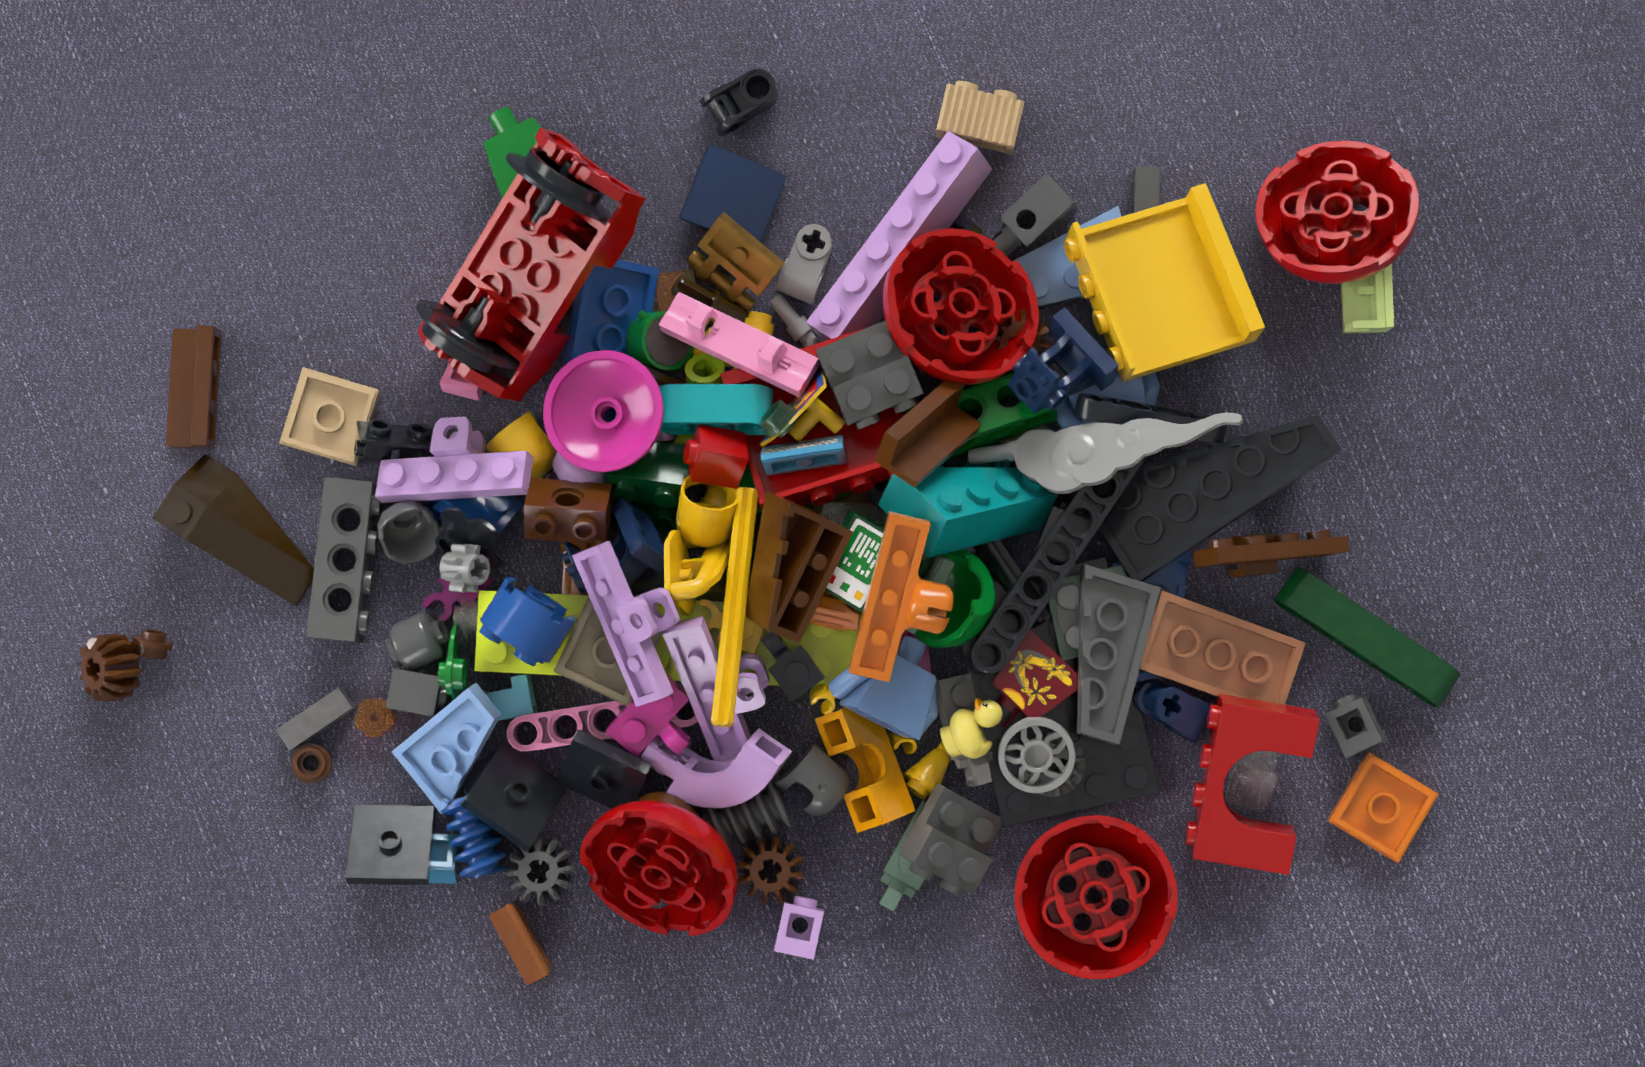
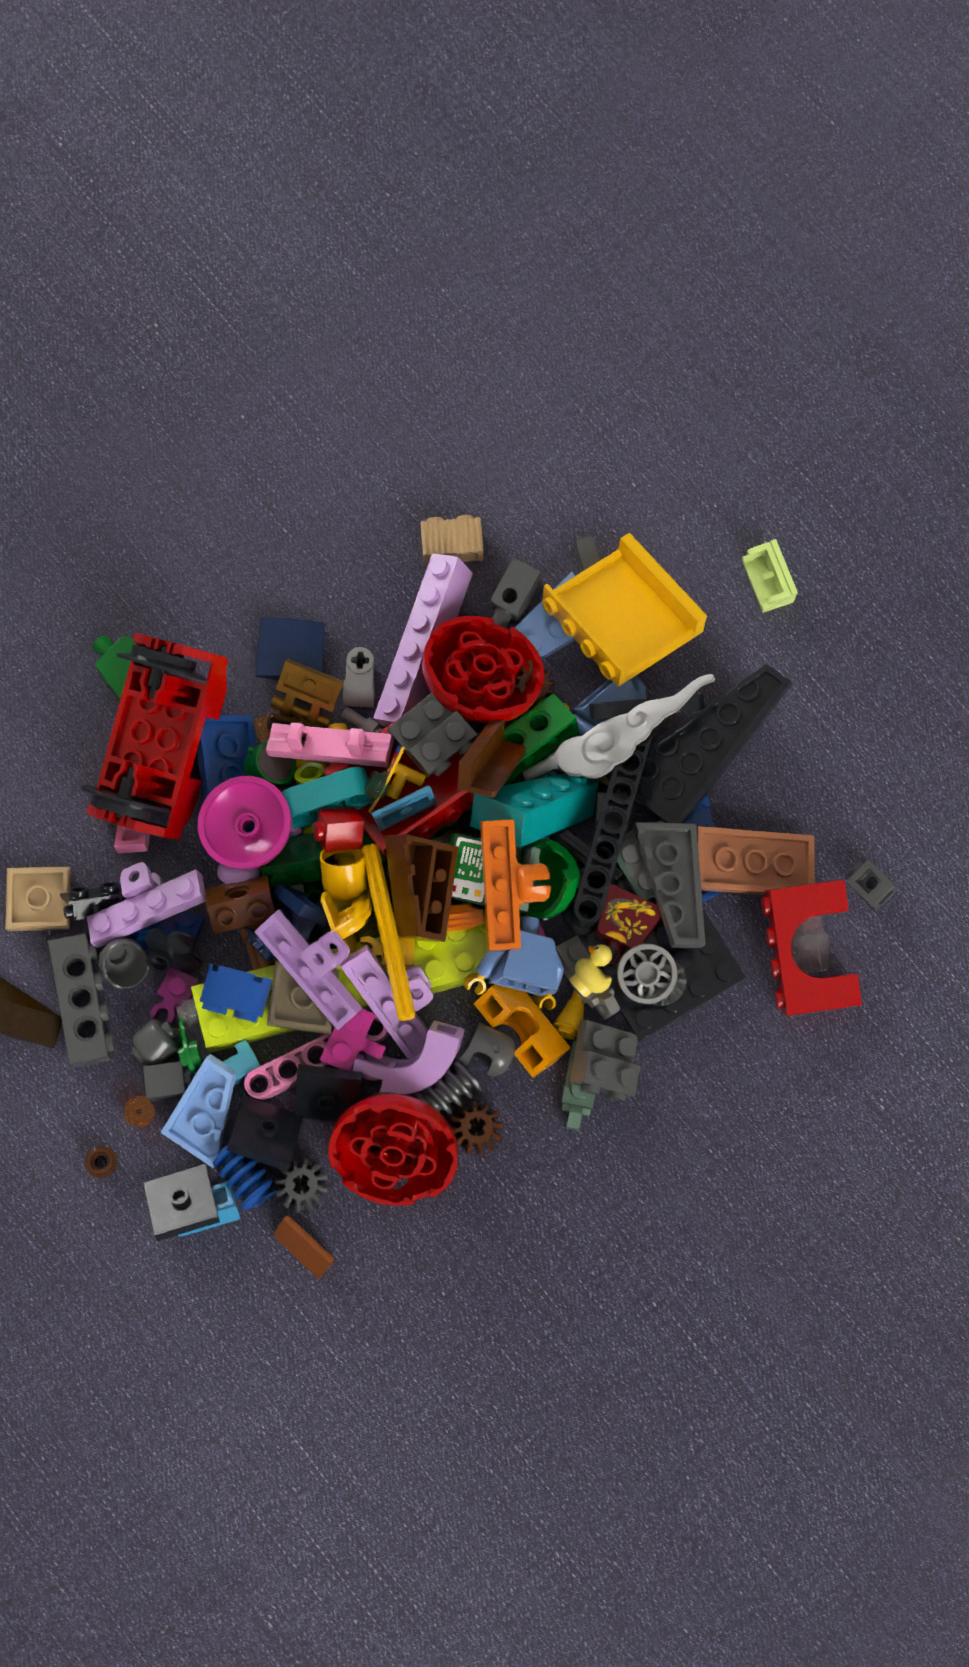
camera: 25 degrees left, 10 degrees down
flat silver piece [276,687,356,751] -> none
light grey gear [439,544,490,593] -> none
yellow helmet [486,411,557,481] -> none
black piece [700,69,778,136] -> none
black plate [760,632,825,702] -> none
lavender brick [774,895,824,960] -> none
dark blue tile [1008,308,1119,414] -> none
red brick [1014,815,1178,979] -> none
dark blue piece [1135,679,1210,744] -> none
reddish brown plate [1193,530,1350,578] -> none
red brick [1255,141,1419,284] -> none
dark green beam [1274,566,1461,708] -> none
orange plate [1327,752,1439,863] -> none

